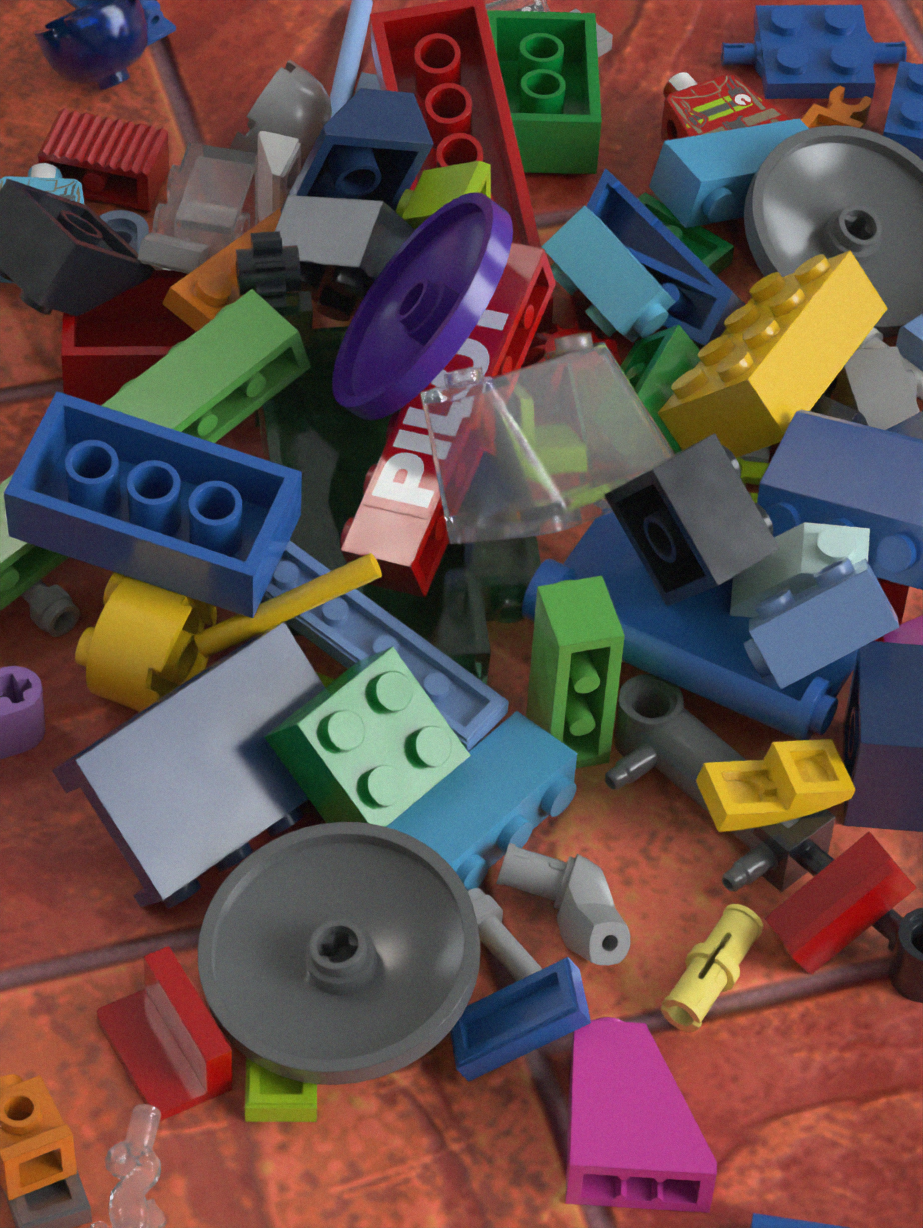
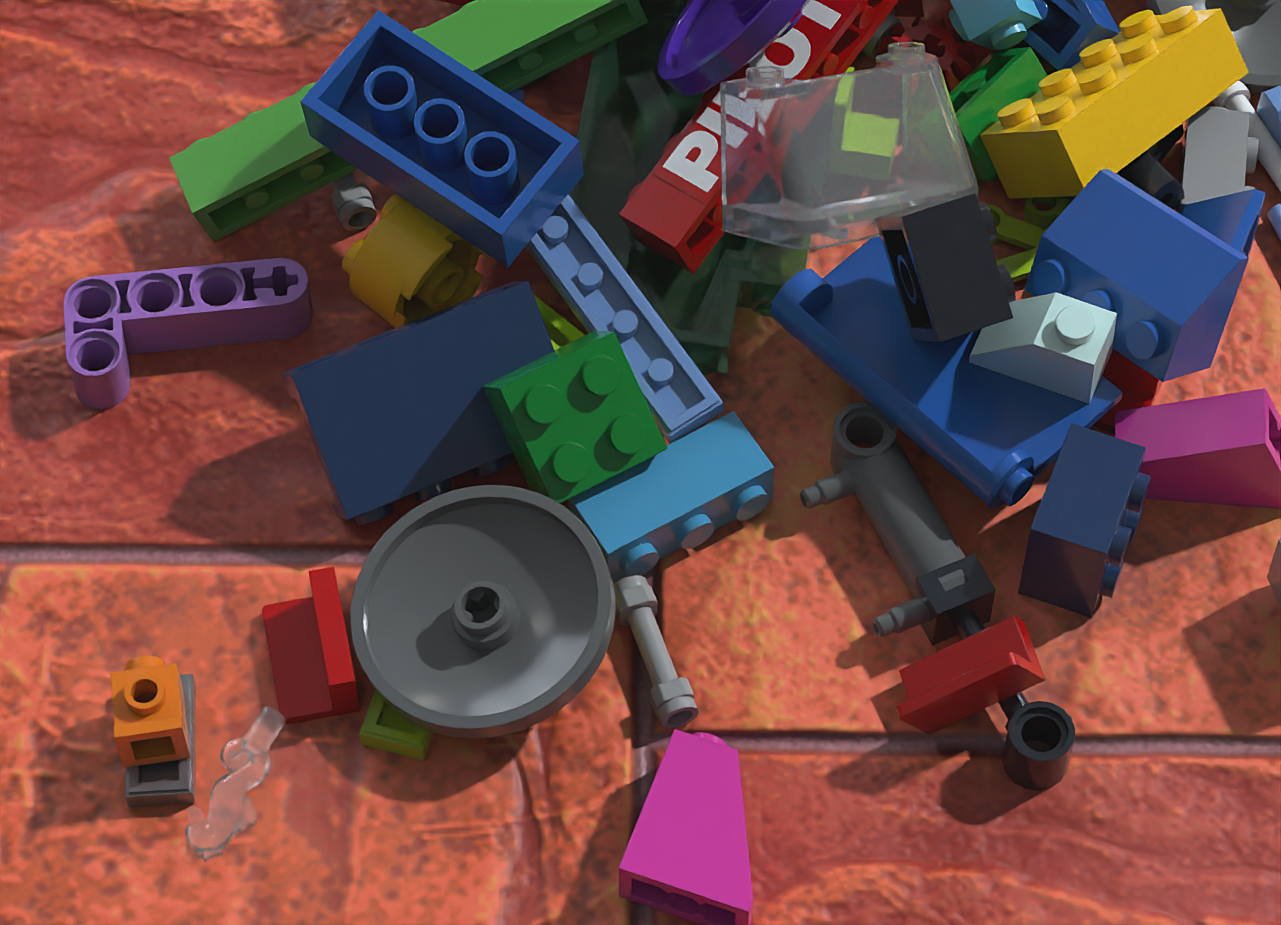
camera: 20 degrees right, 10 degrees up
yellow bar [194,553,382,658] -> none
blue tile [450,957,591,1082] -> none
light grey arm [496,843,631,966] -> none
bright green brick [526,576,625,769] -> none
light yellow pin [661,904,764,1032] -> none
yellow slope [696,739,856,832] -> none
medium blue brick [744,558,900,689] -> none

